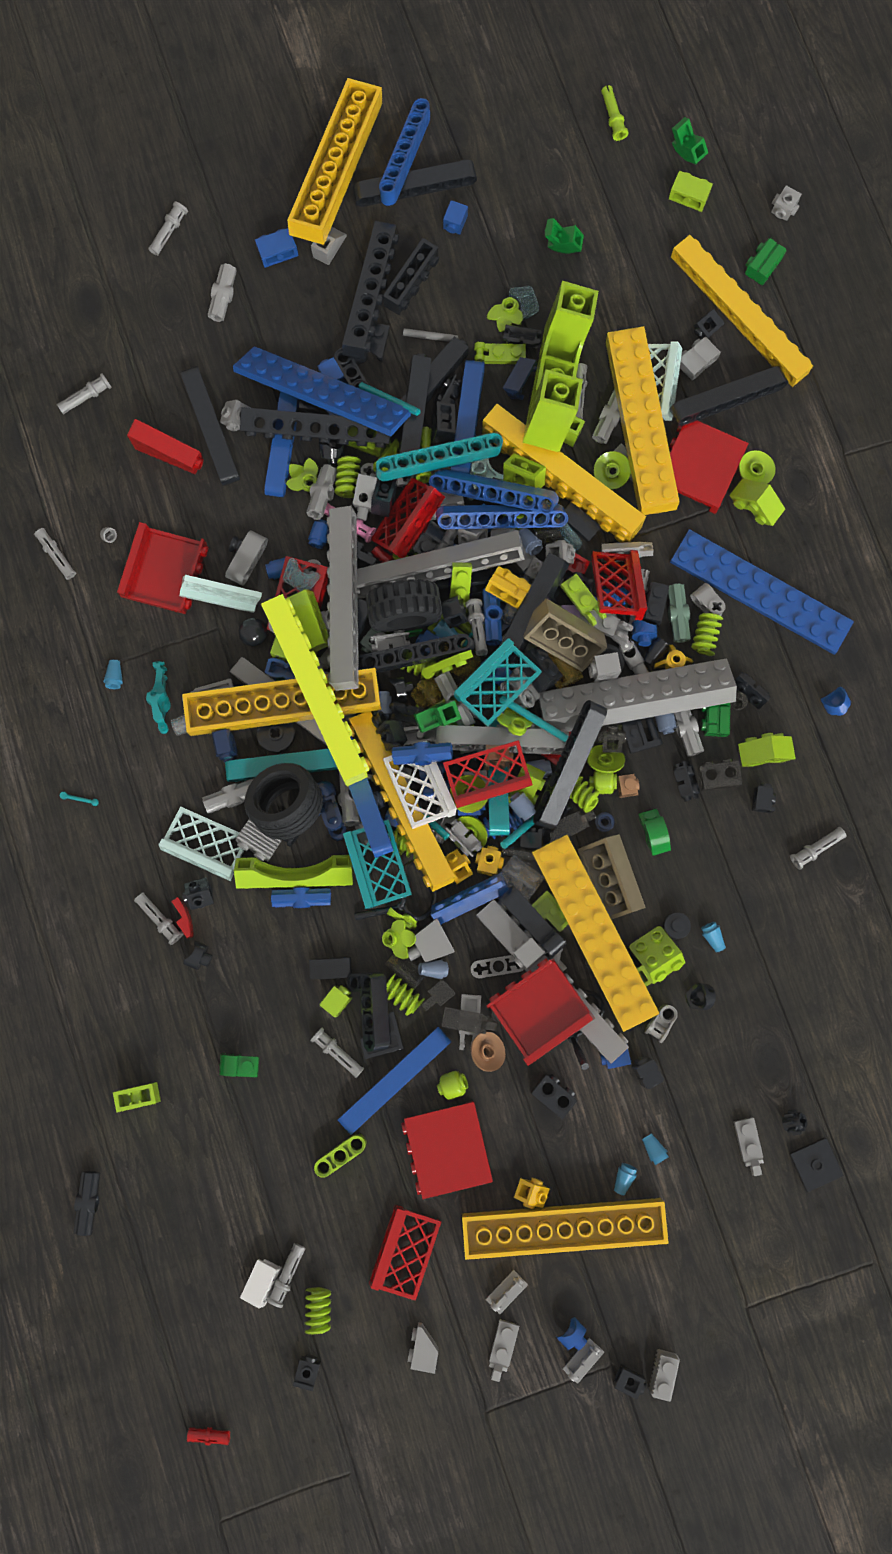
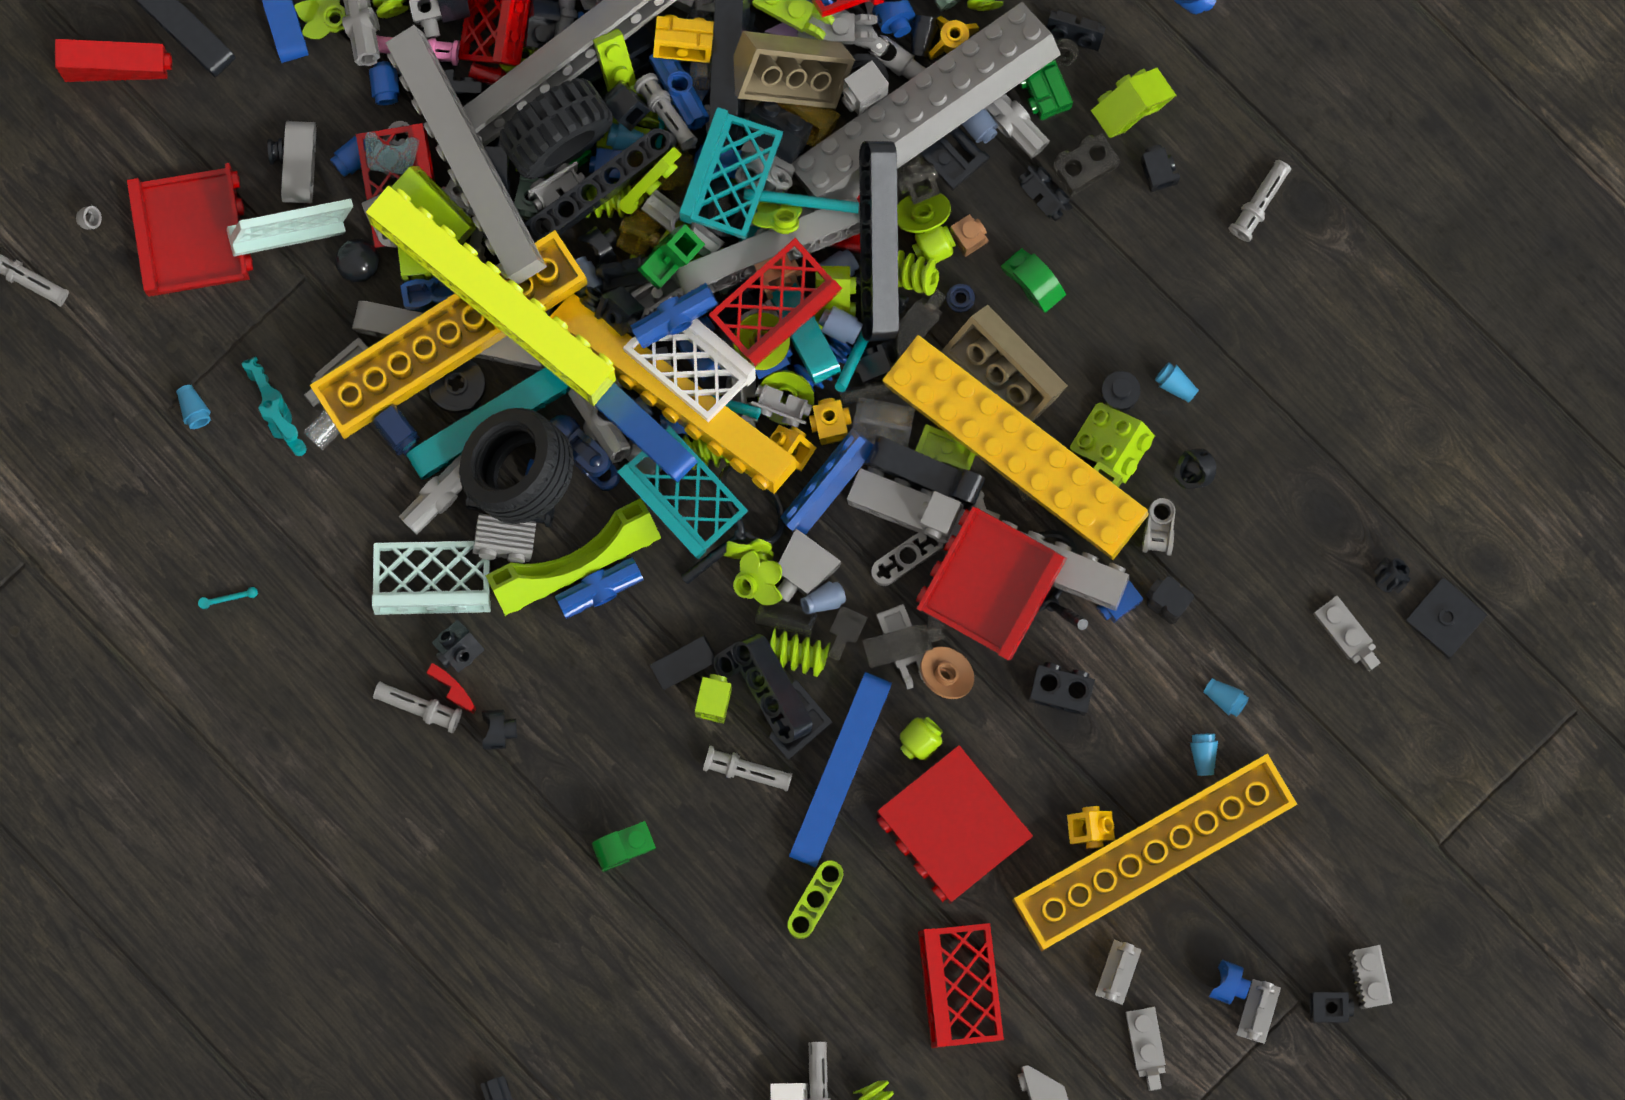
camera: 30 degrees left, 0 degrees up
lime brick [113,1082,161,1113] -> none

